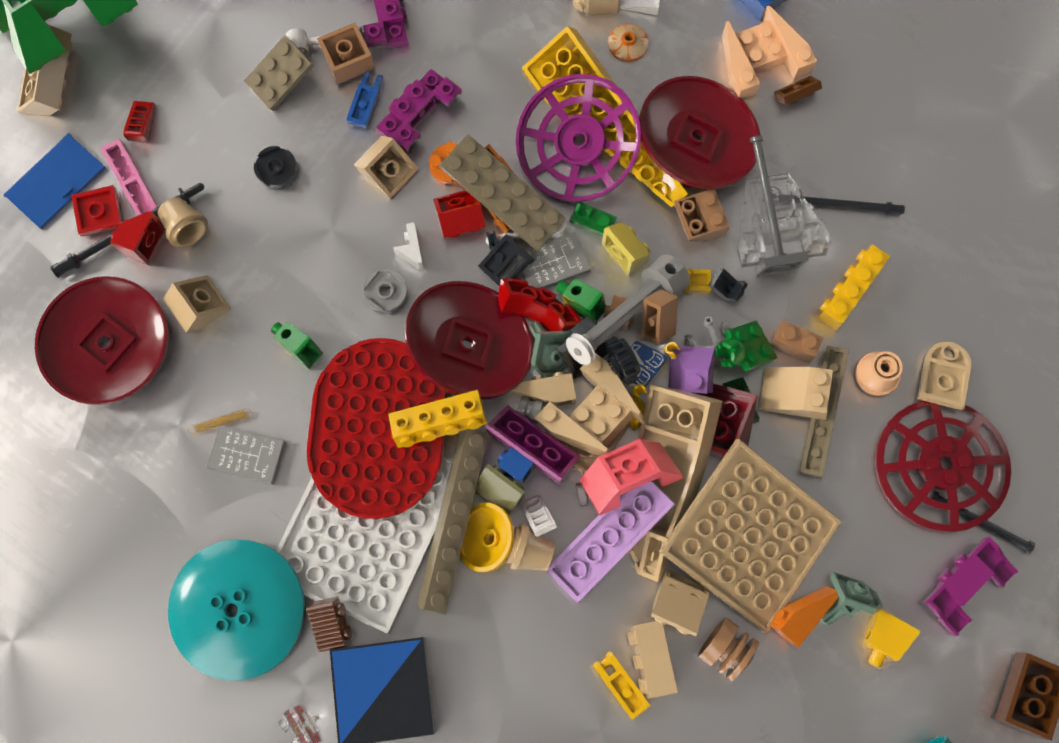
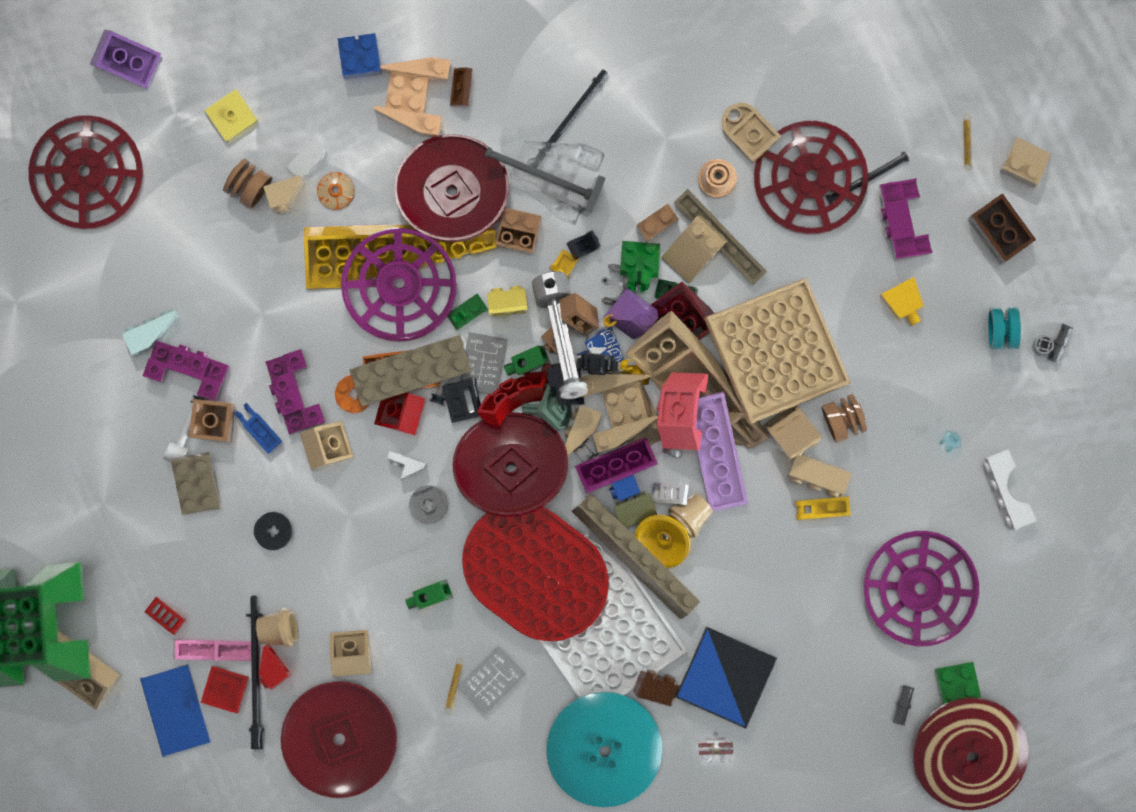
camera: 60 degrees left, 10 degrees up
yellow brick [389,390,487,448] -> none
orange slope [769,586,839,648] -> none
yellow brick [818,244,890,331] -> none
sand green piece [822,572,883,625] -> none

